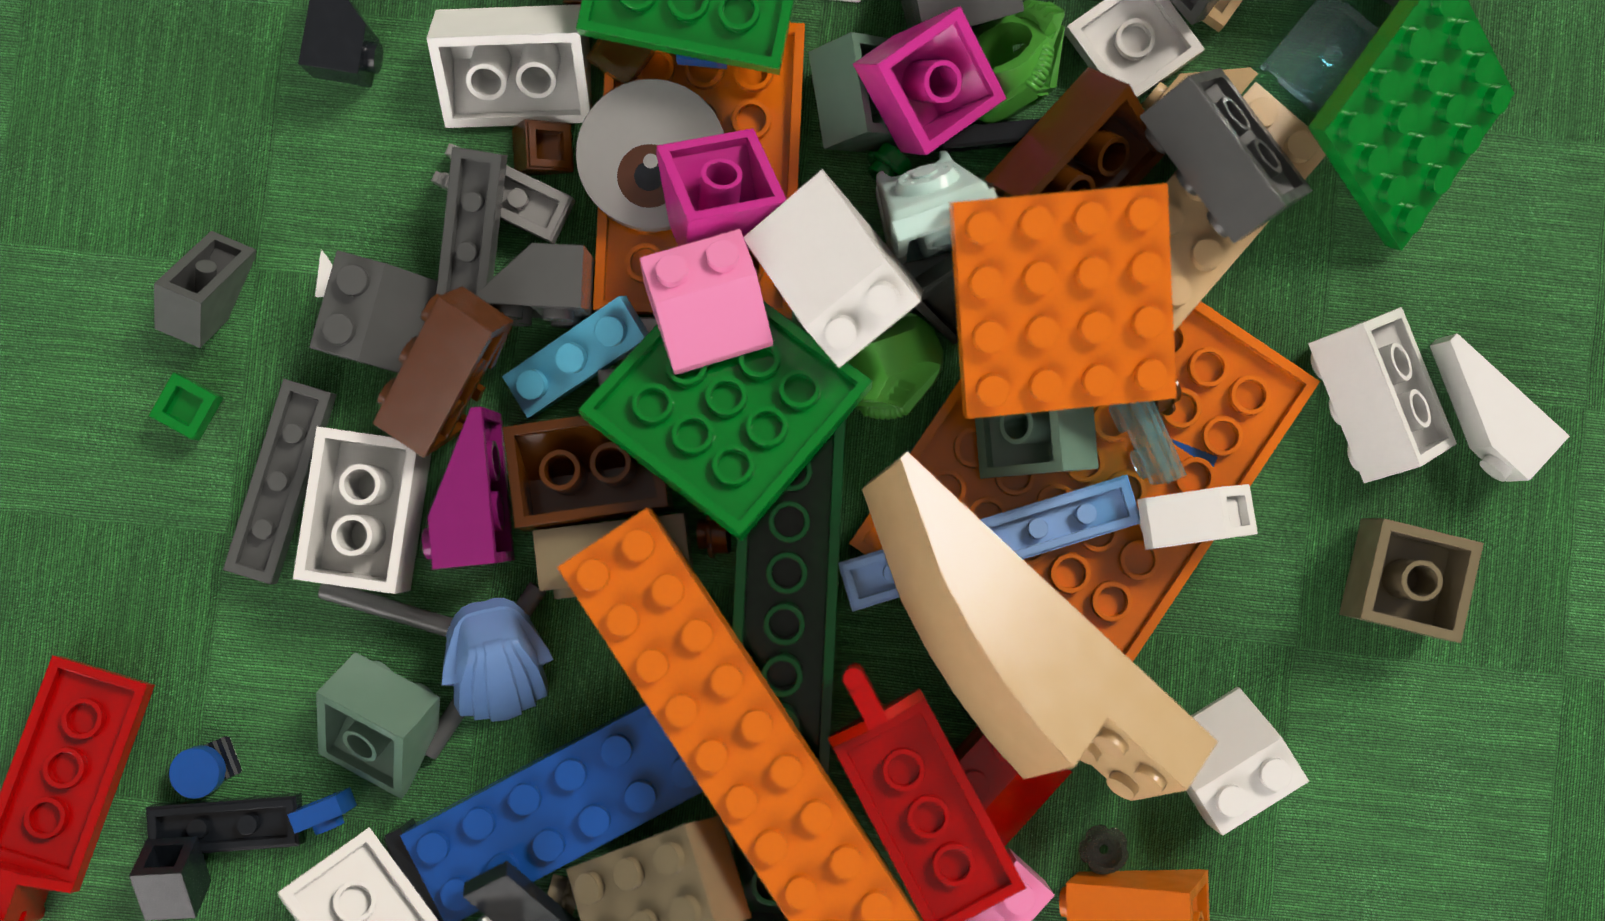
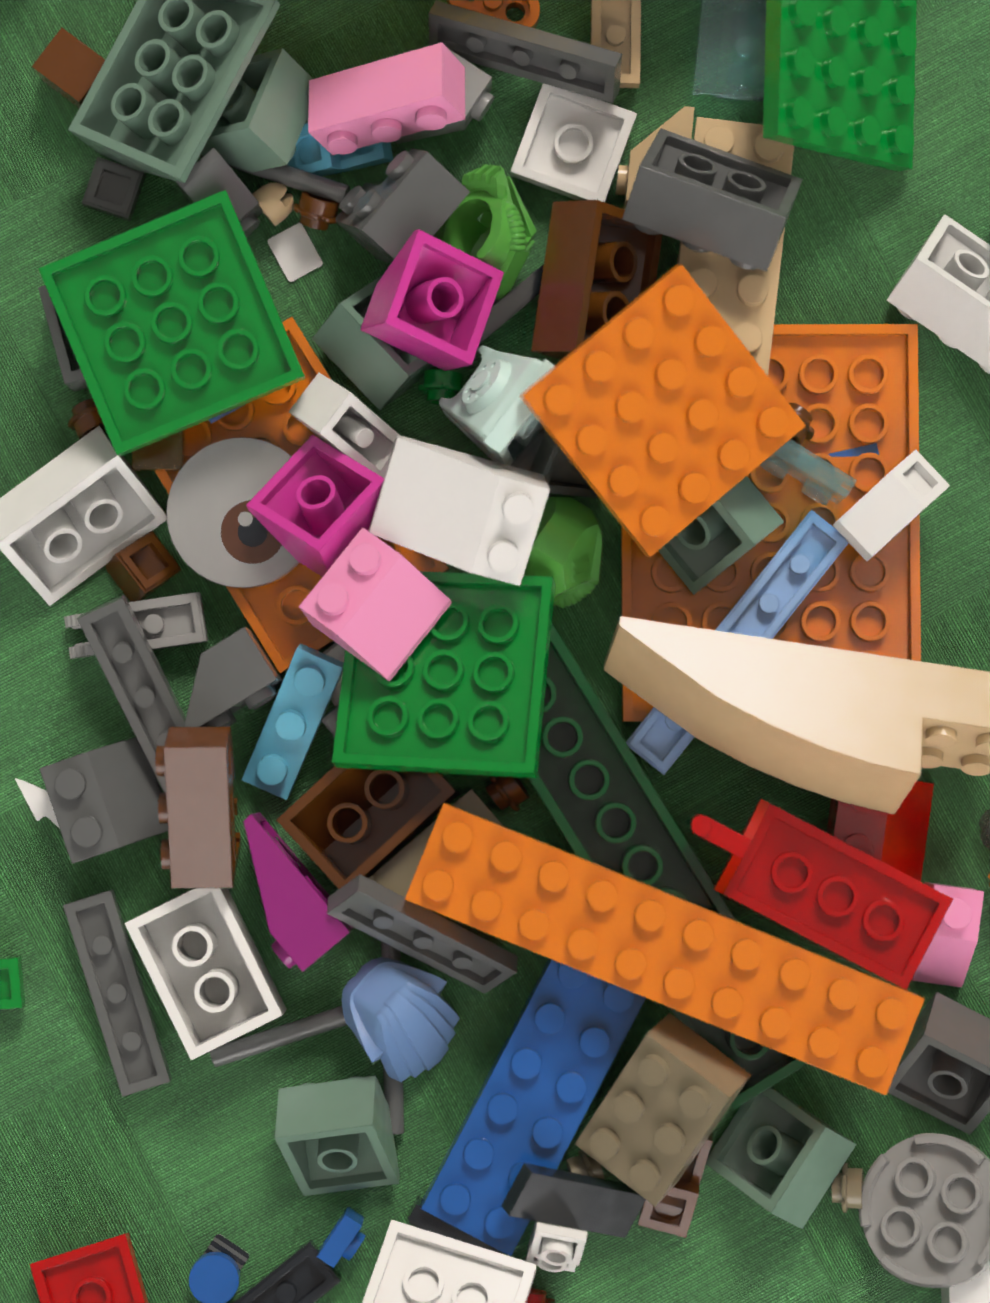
camera: 35 degrees left, 0 degrees up
none -> white slope [289,372,399,478]
none -> dark grey plate [327,874,518,994]

